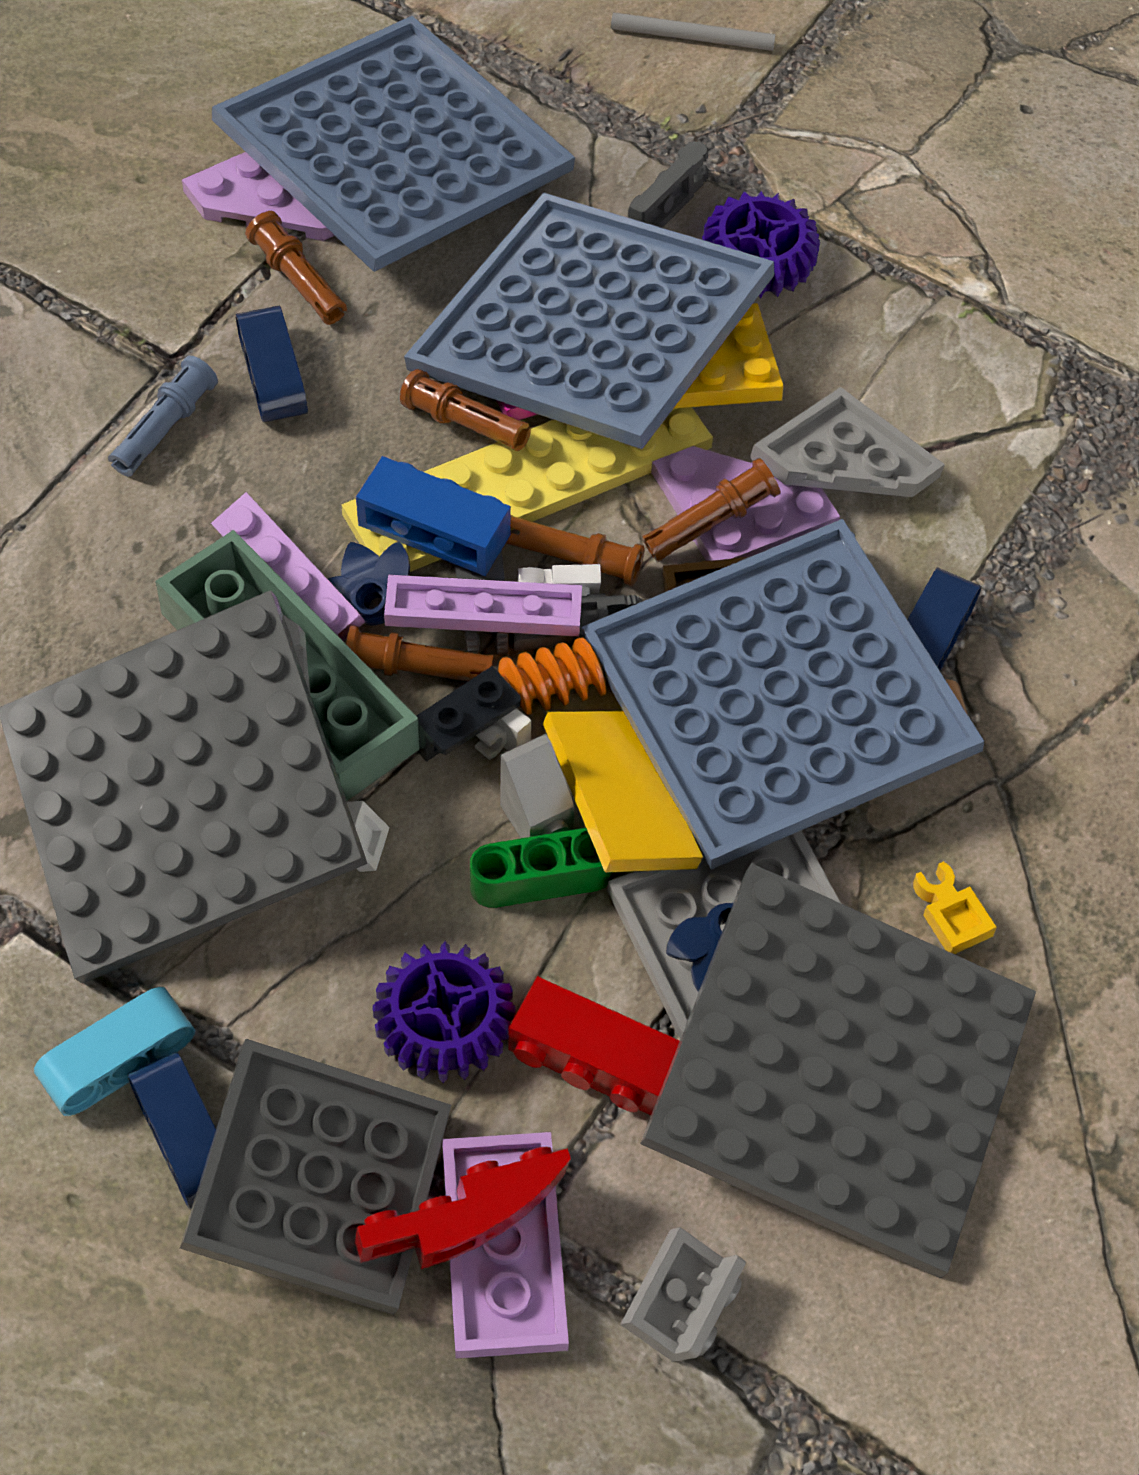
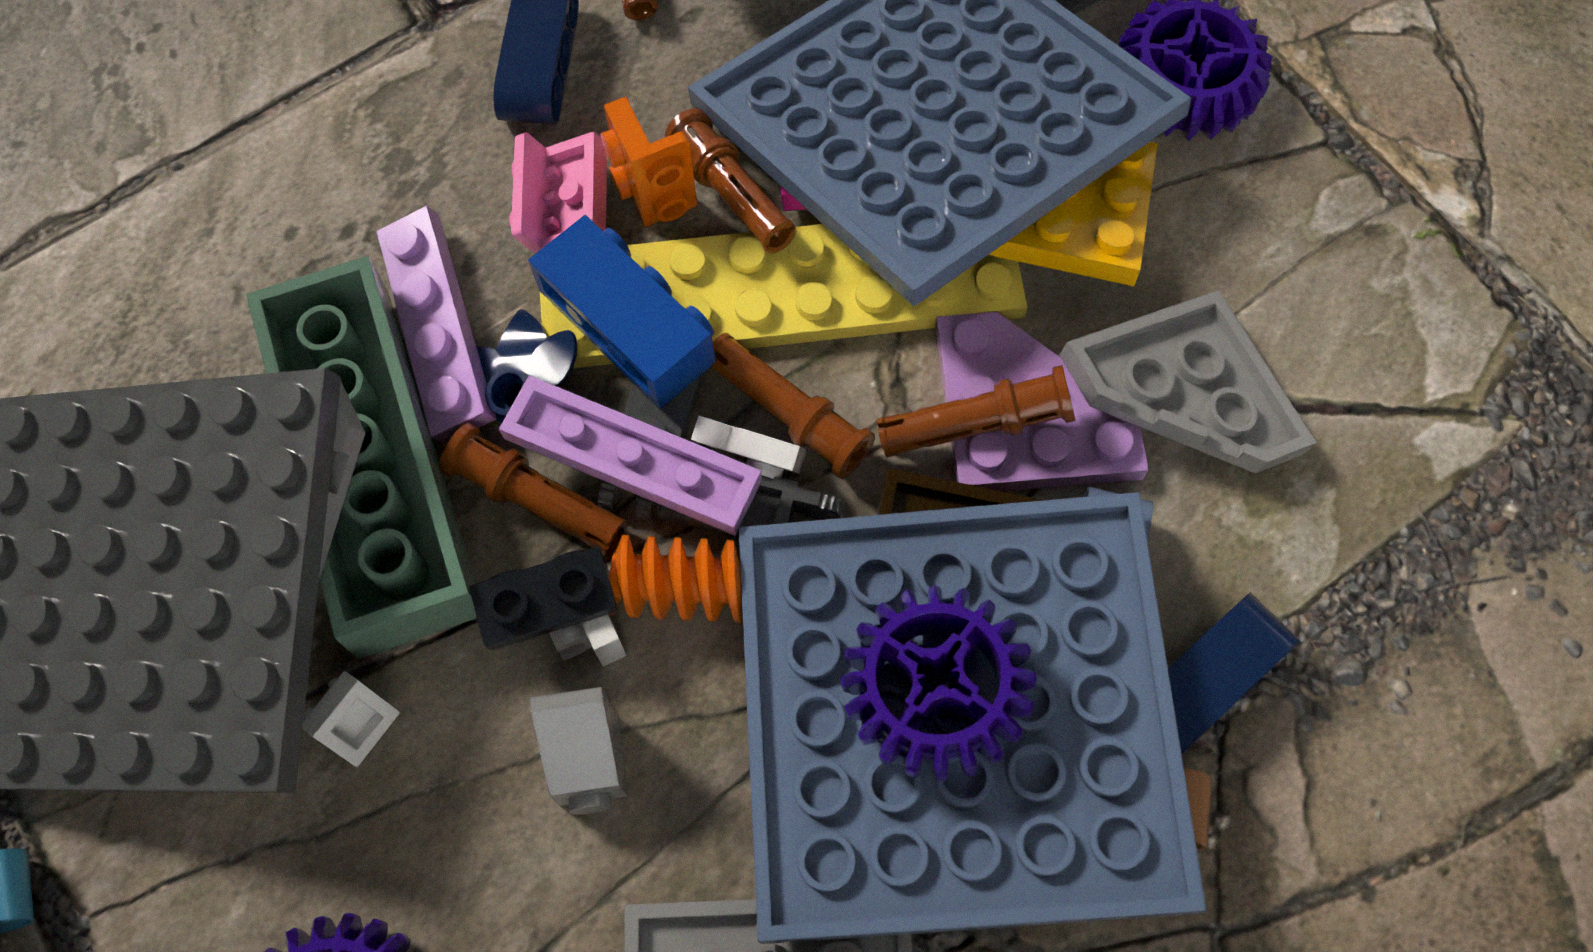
camera: 25 degrees right, 10 degrees up
sand blue pin [108,356,218,477] -> none
green beam [470,828,615,908] -> none
yellow tile [543,711,703,872] -> none
none -> bright pink bracket [509,131,607,254]
none -> orange bracket [600,96,697,227]
none -> dark purple gear [841,584,1037,781]

